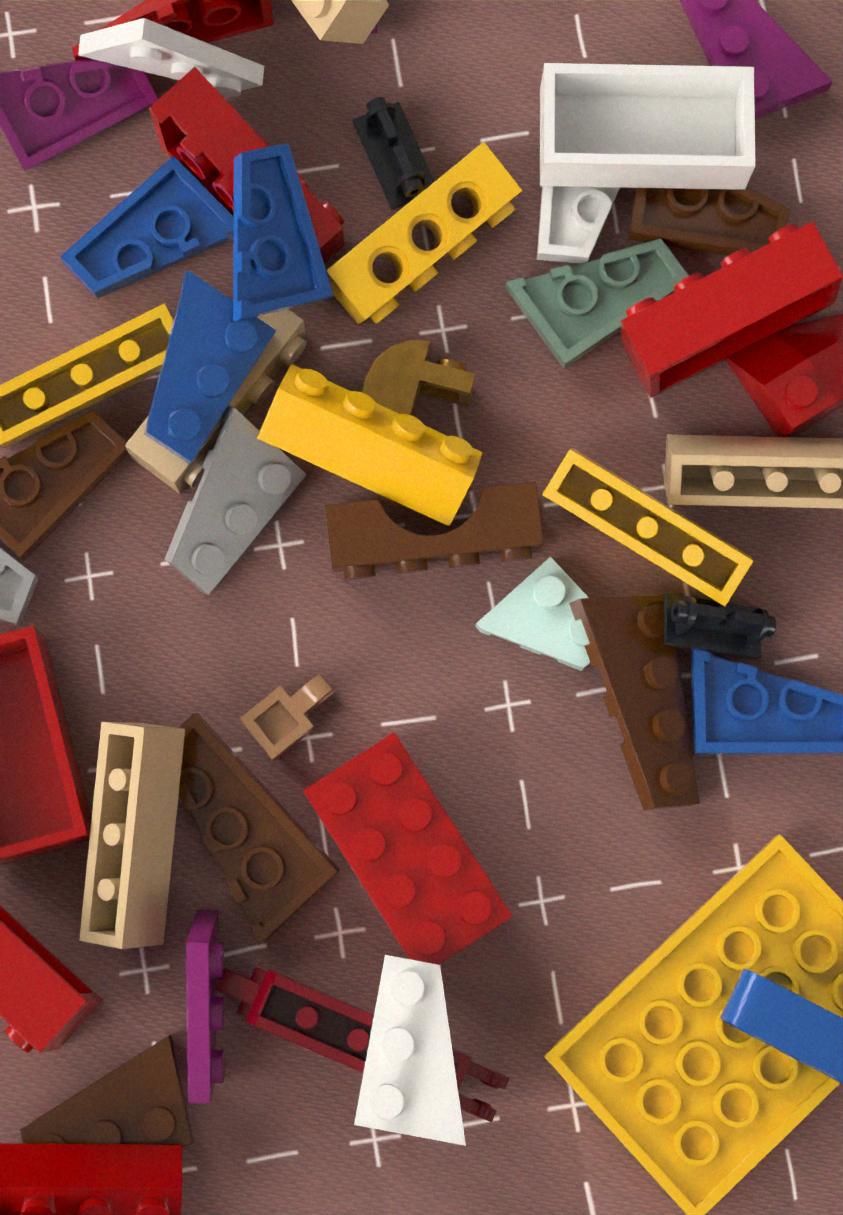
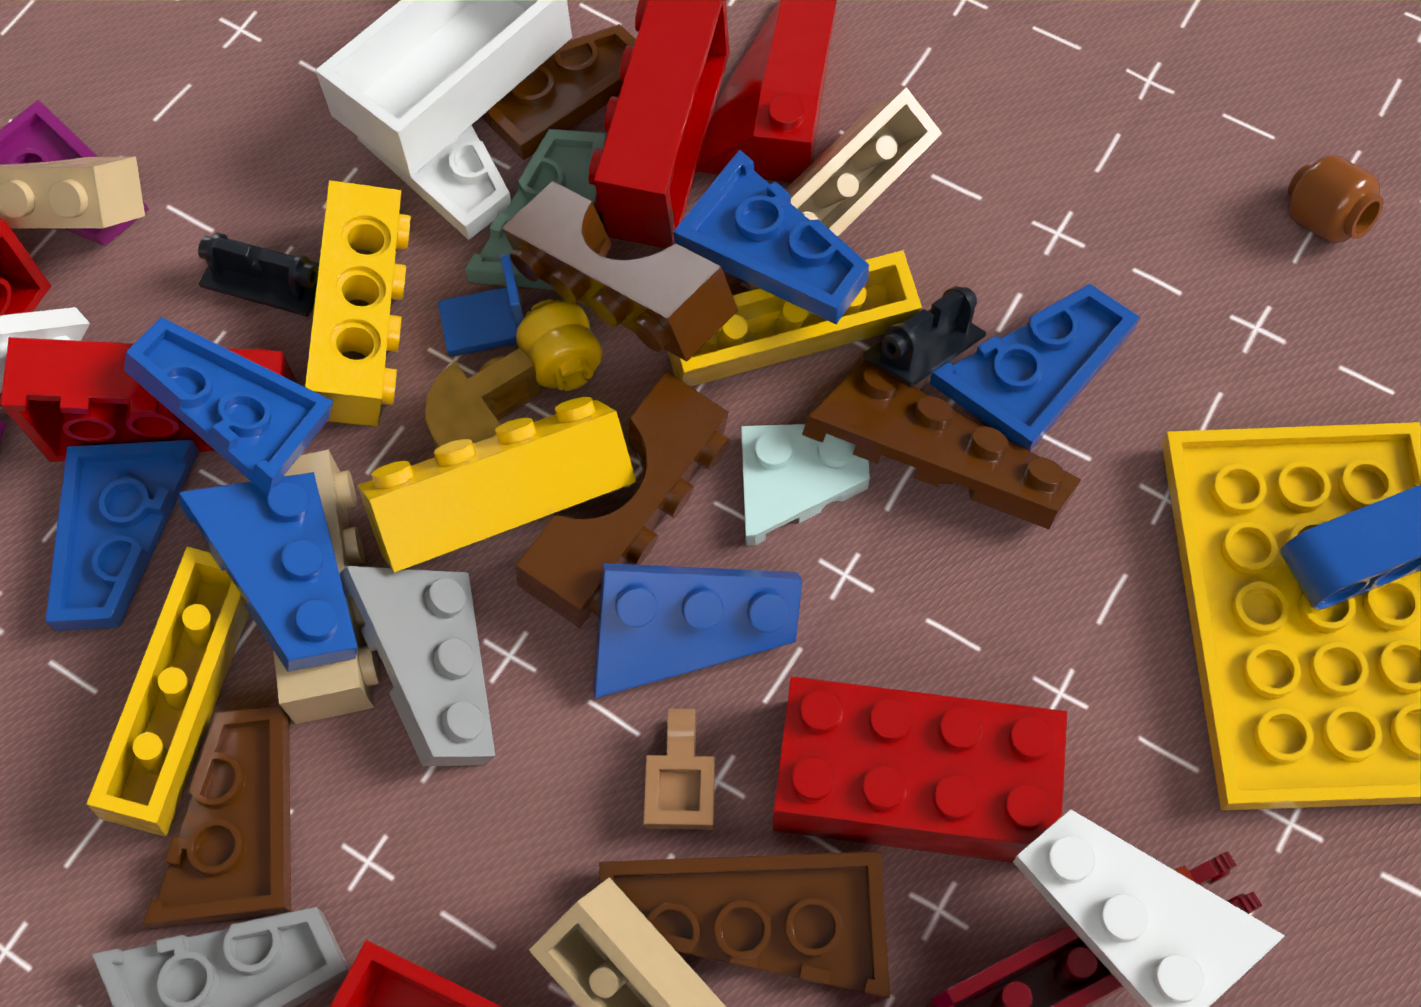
camera: 45 degrees left, 15 degrees down
none -> blue bracket [438,253,524,357]
none -> reddish brown arch [502,181,738,362]
none -> yellow piece [516,299,603,391]
none -> blue wing [593,563,803,698]
none -> blue wing [673,150,869,324]

